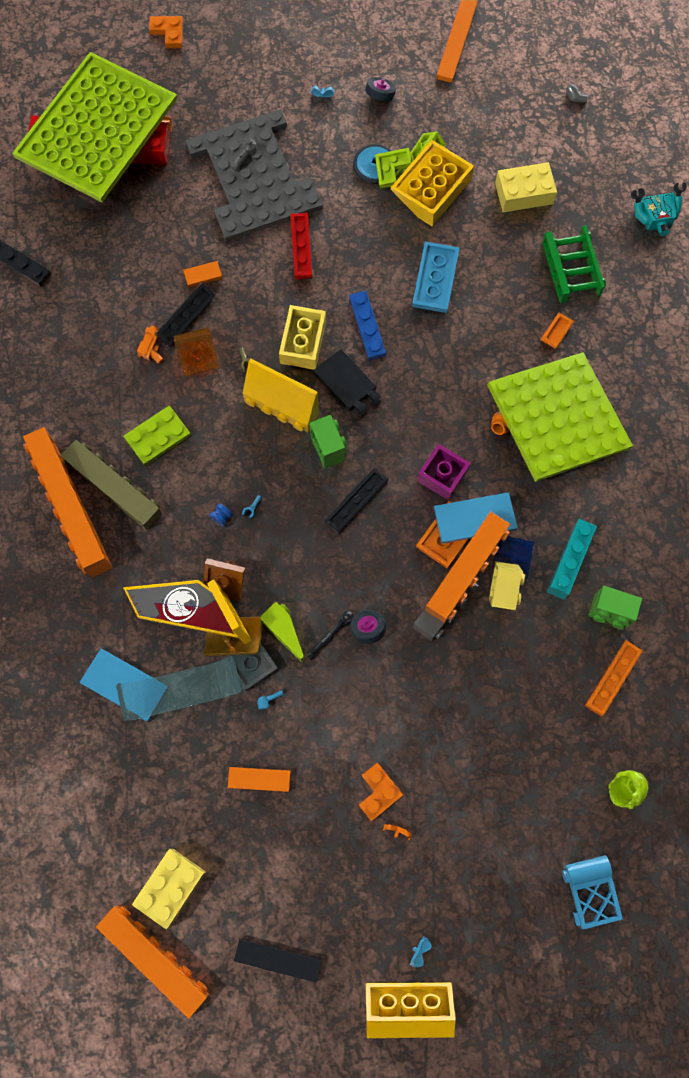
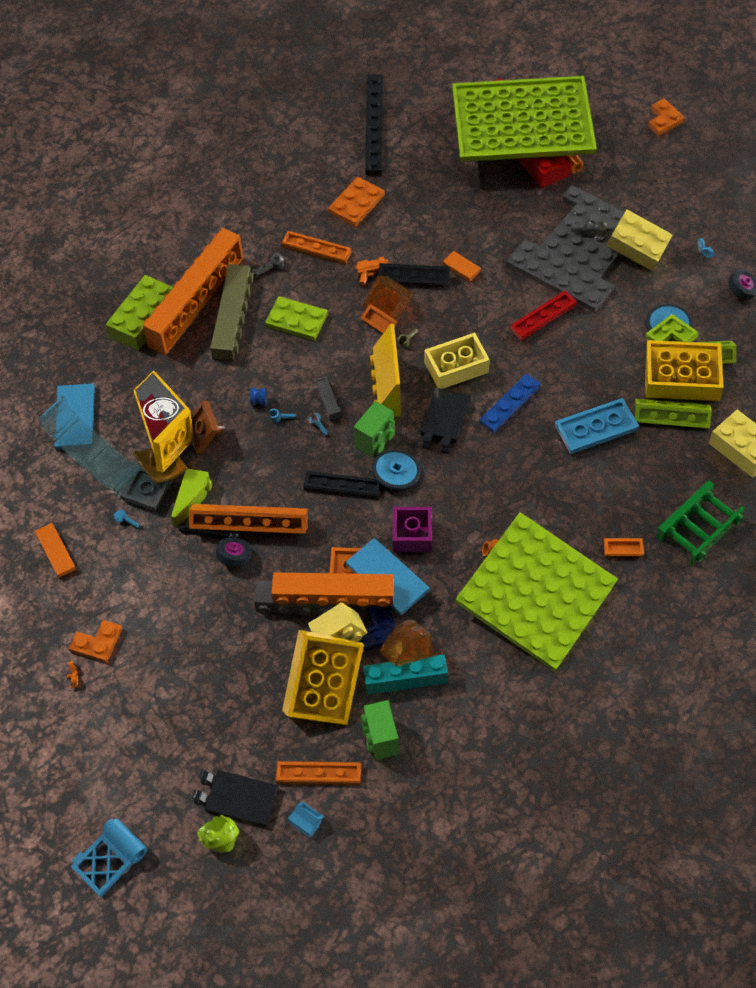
camera: 60 degrees right, 15 degrees down
none -> lime piece [105,275,174,351]
none -> orange brick [189,504,308,534]
none -> black tile [192,770,279,828]
none -> dark grey piece [251,253,285,278]
none -> orange tile [281,231,352,265]
none -> yellow slope [282,630,364,725]
none -> dark azure piece [288,802,324,838]
none -> dark azure hand [308,413,329,436]
none -> dark grey piece [316,376,342,421]
none -> orange plate [328,176,385,227]
none -> orange tile [360,304,398,333]
none -> dark azure wheel [372,450,421,490]
none -> clear orange slope [380,620,433,666]
none -> light yellow brick [606,209,673,271]
none -> lime fence [634,398,712,428]

